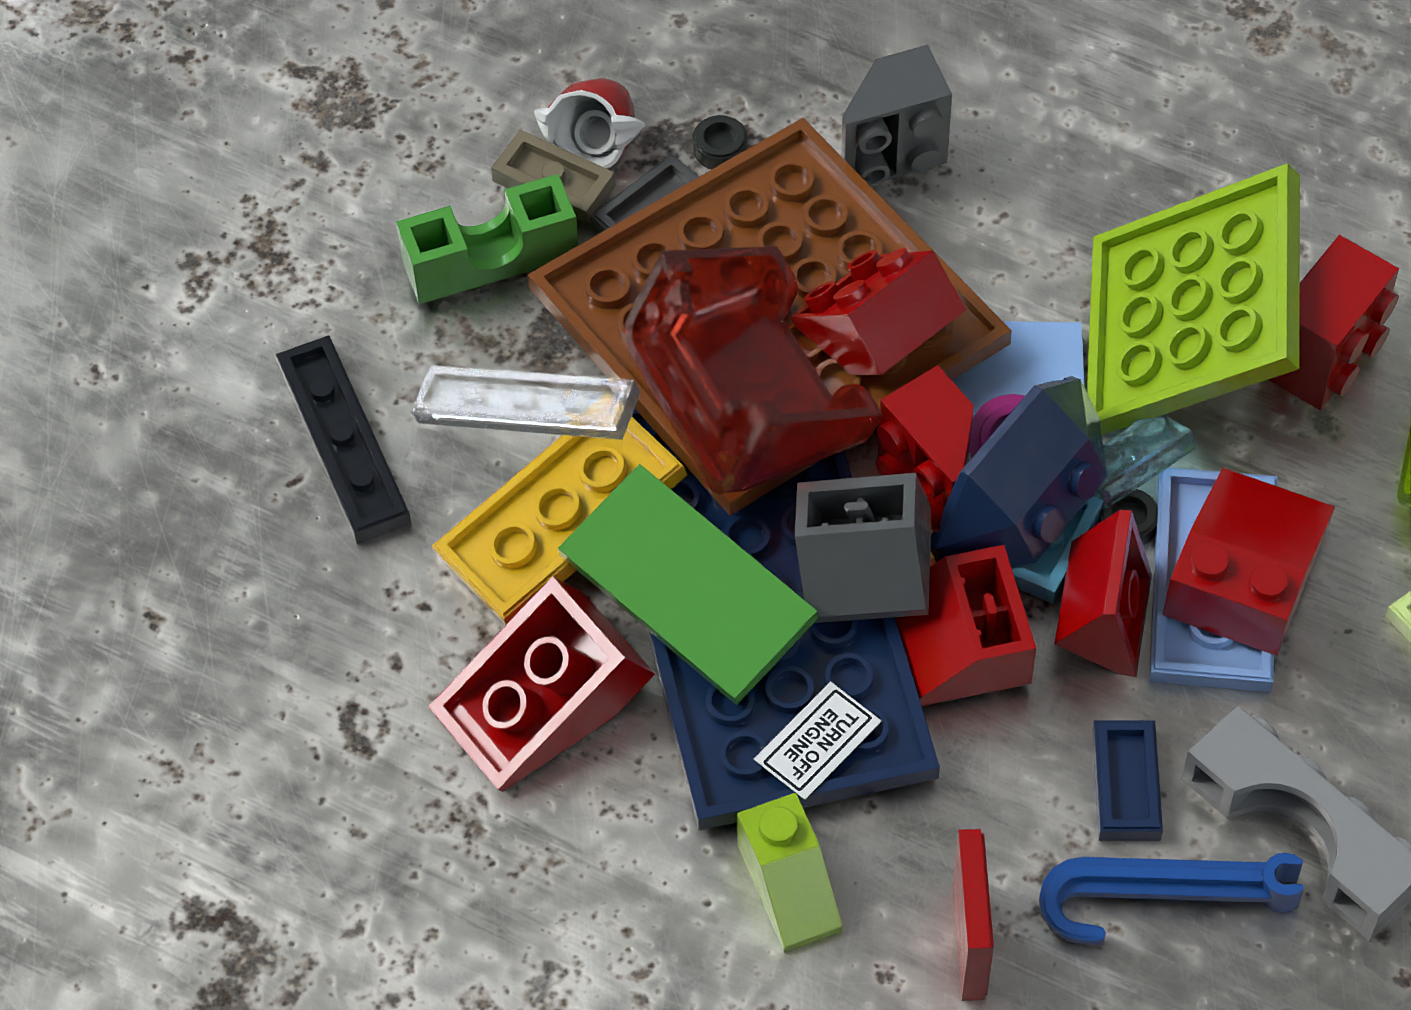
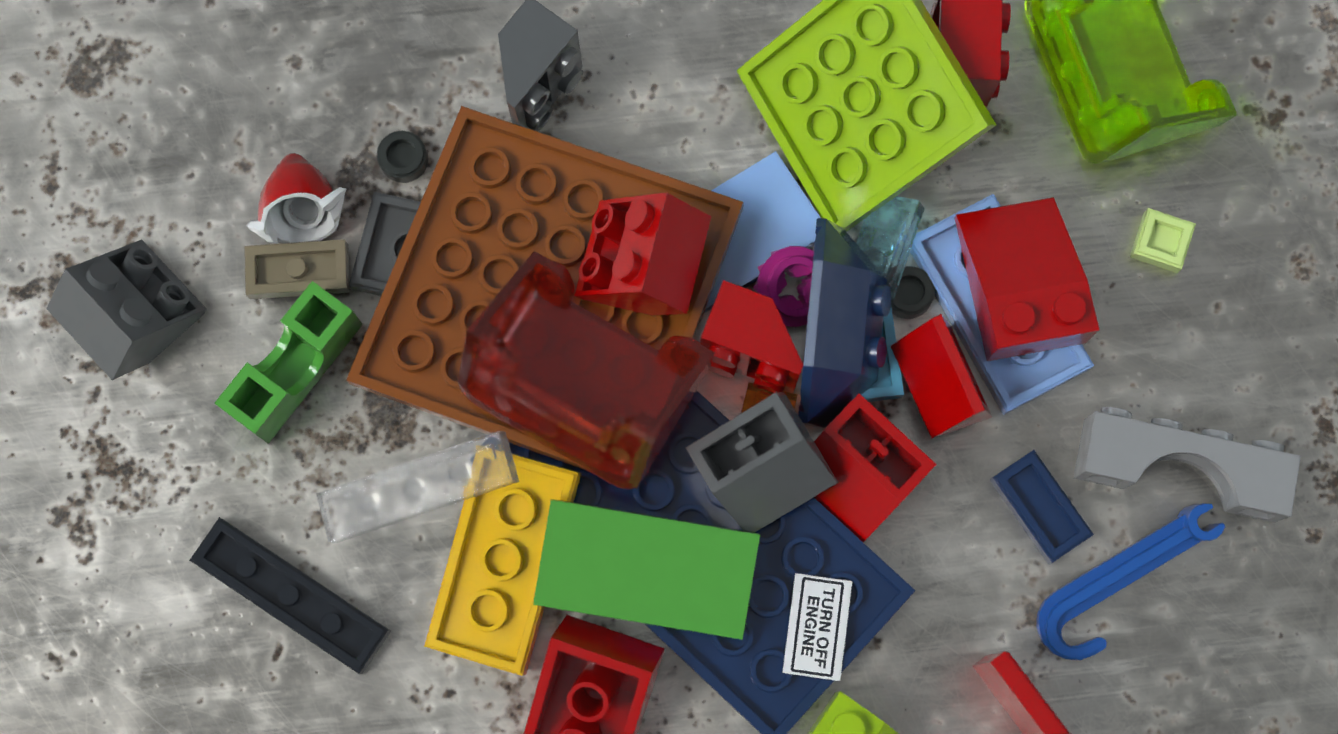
camera: 35 degrees left, 20 degrees up
none -> dark grey slope [46,239,206,380]

